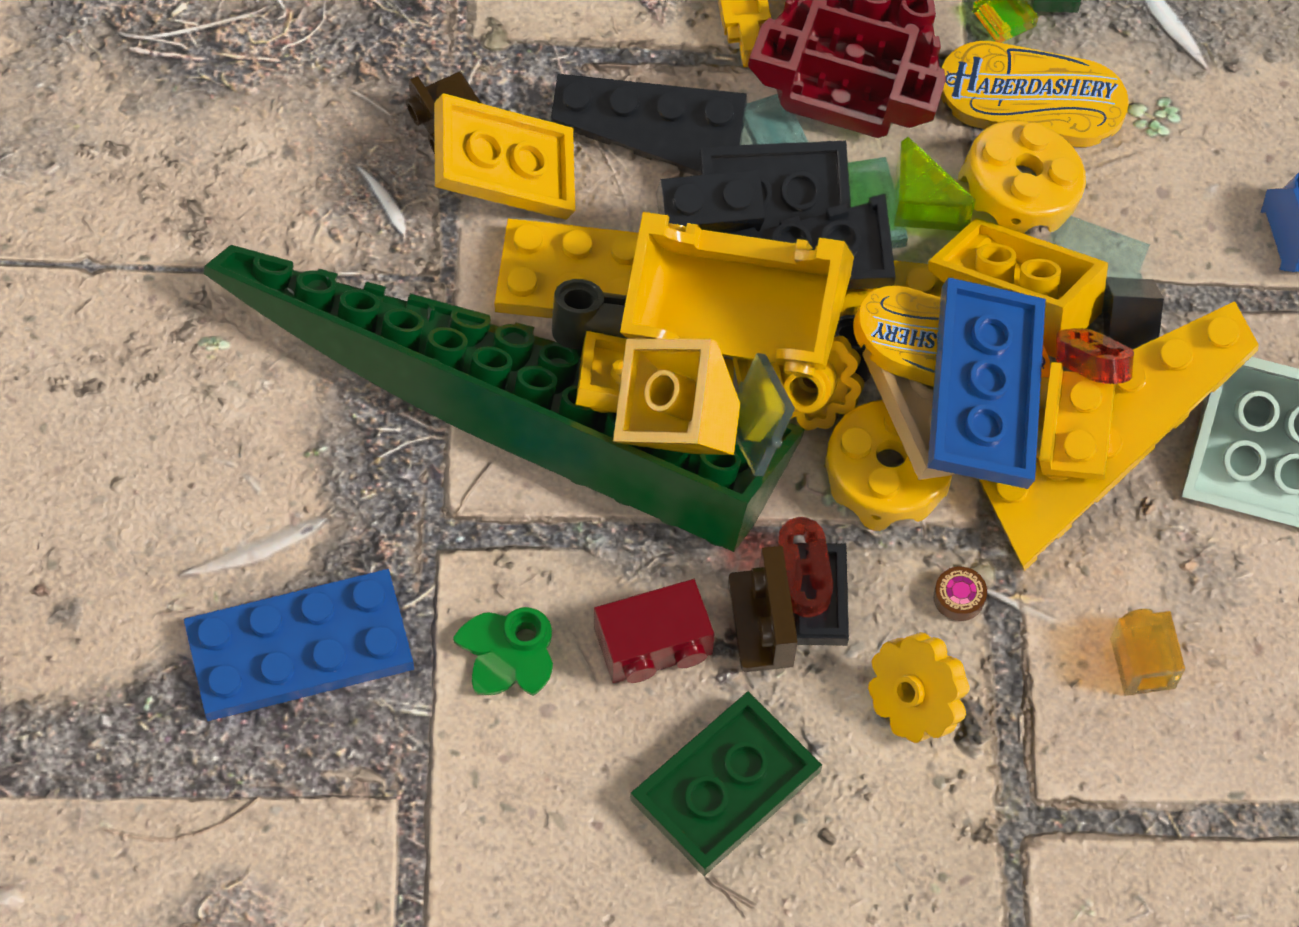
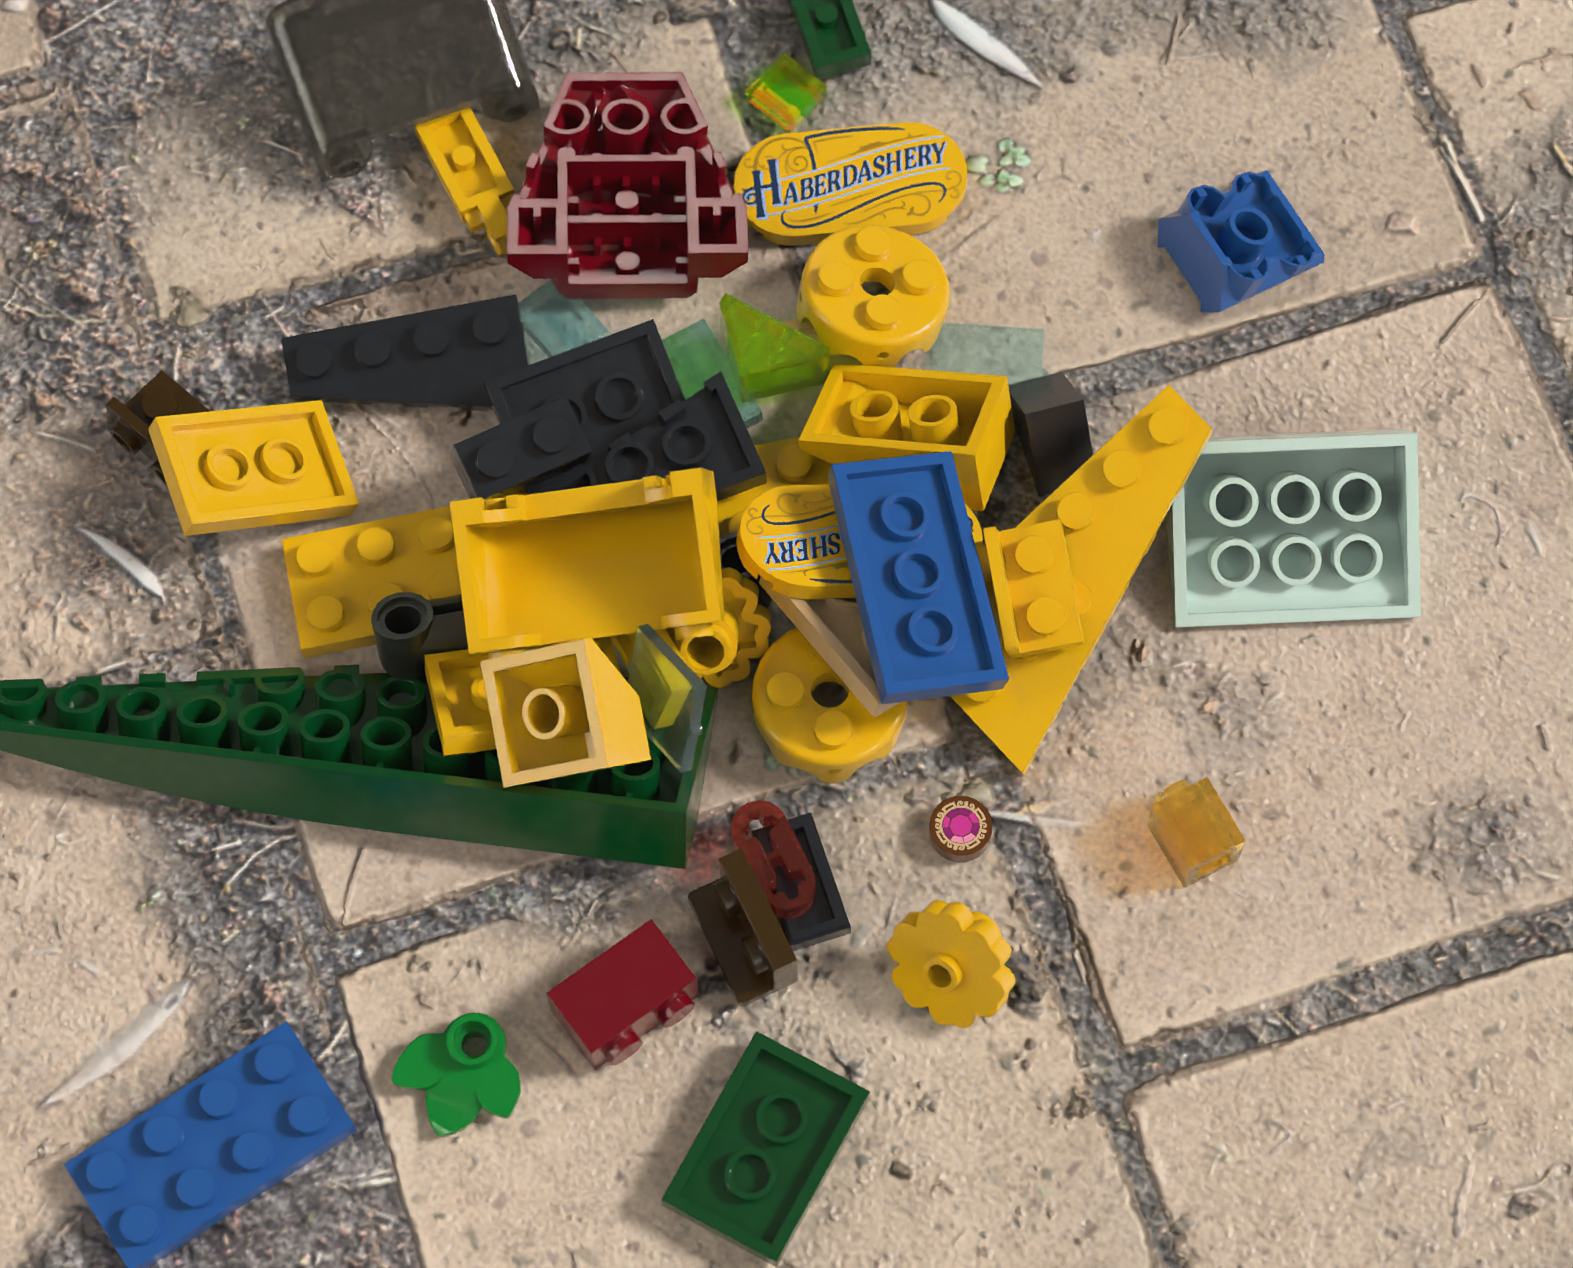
camera: 15 degrees left, 5 degrees up
clear red beam [1055,328,1134,384] -> none

